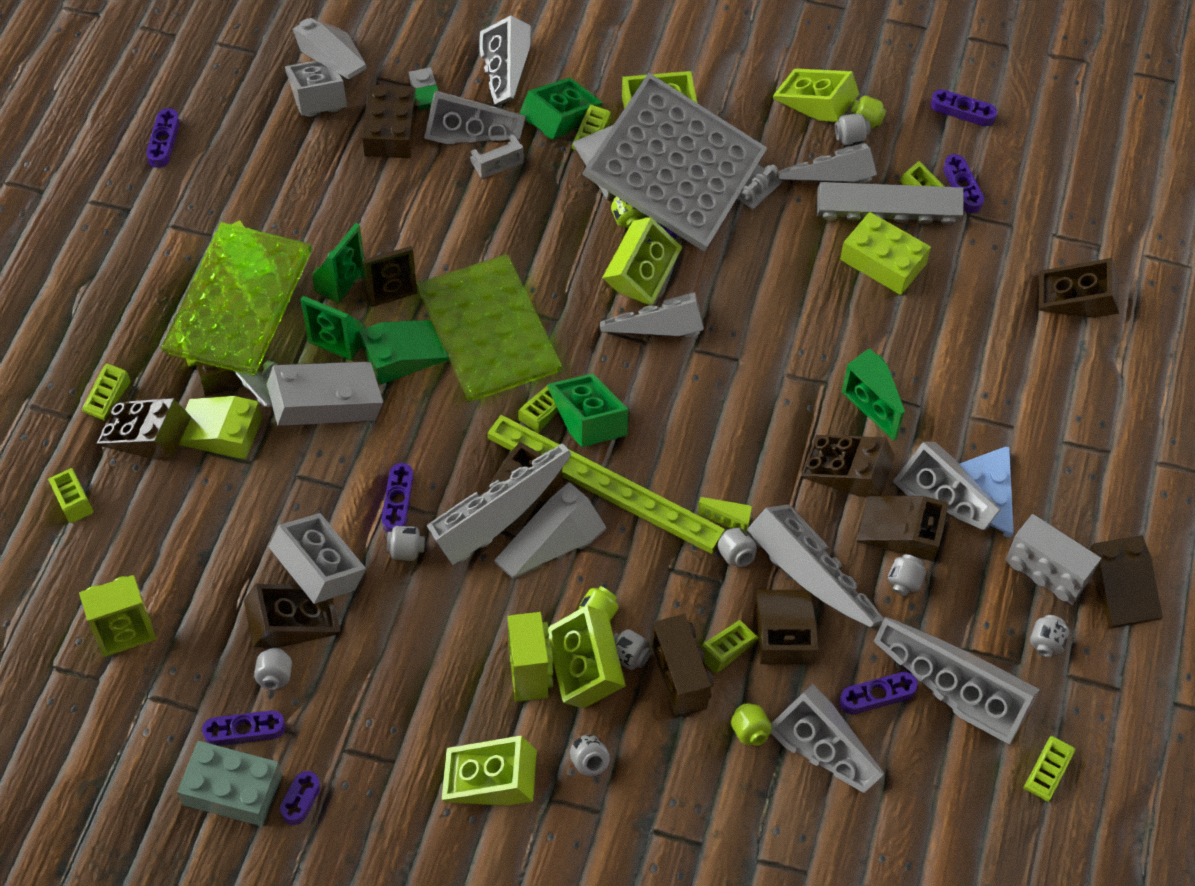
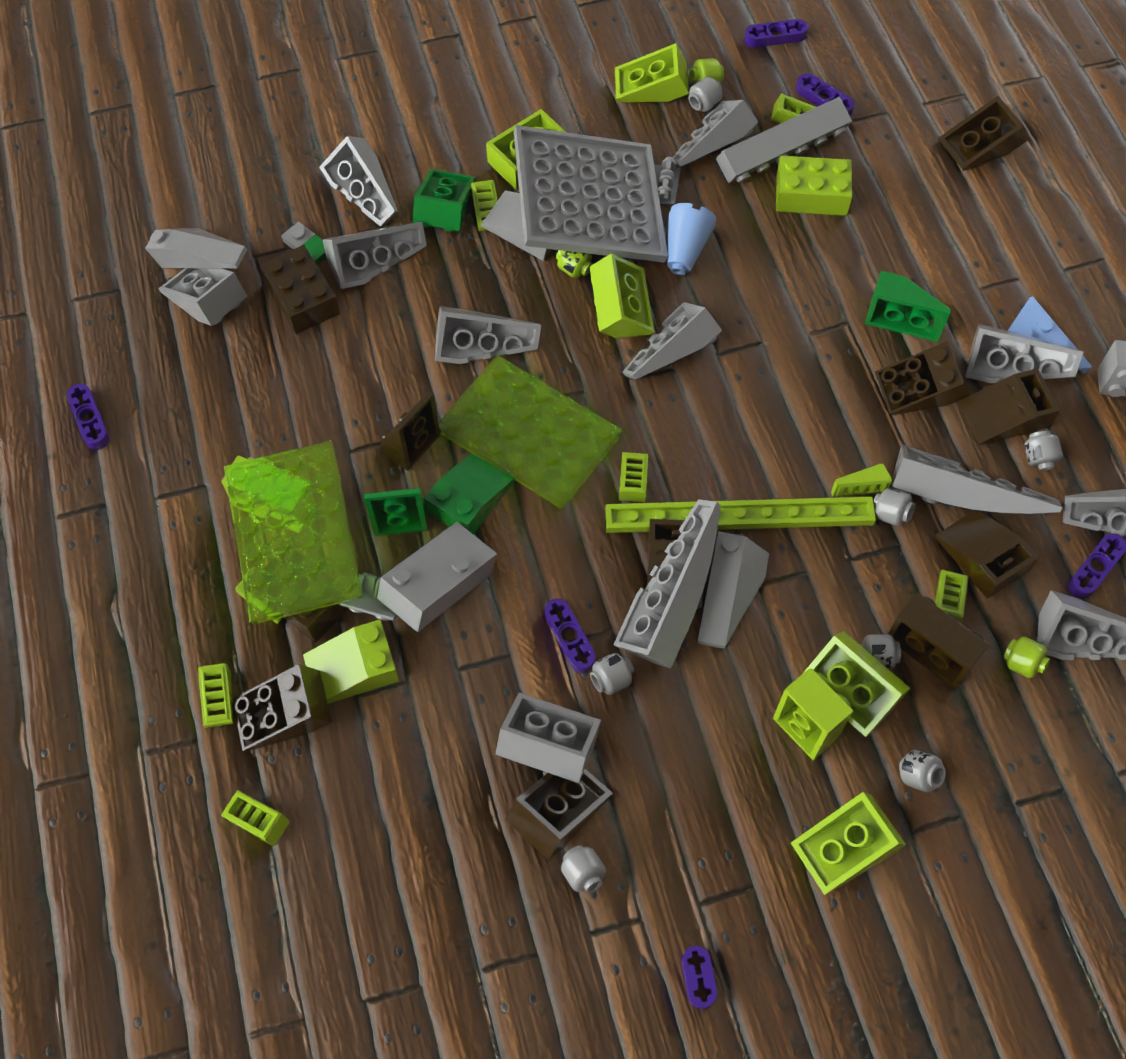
camera: 30 degrees left, 5 degrees up
lime brick [79,575,157,657] -> none
sand green brick [177,741,282,827] -> none
dark purple beam [202,710,285,746] -> none
green slope [312,223,365,303] -> none
light grey hinge [470,135,524,179] -> none
green slope [548,373,628,447] -> none
lime head [579,586,619,621] -> none
none -> light grey wedge [435,306,541,364]
none -> light blue cone [667,203,716,275]

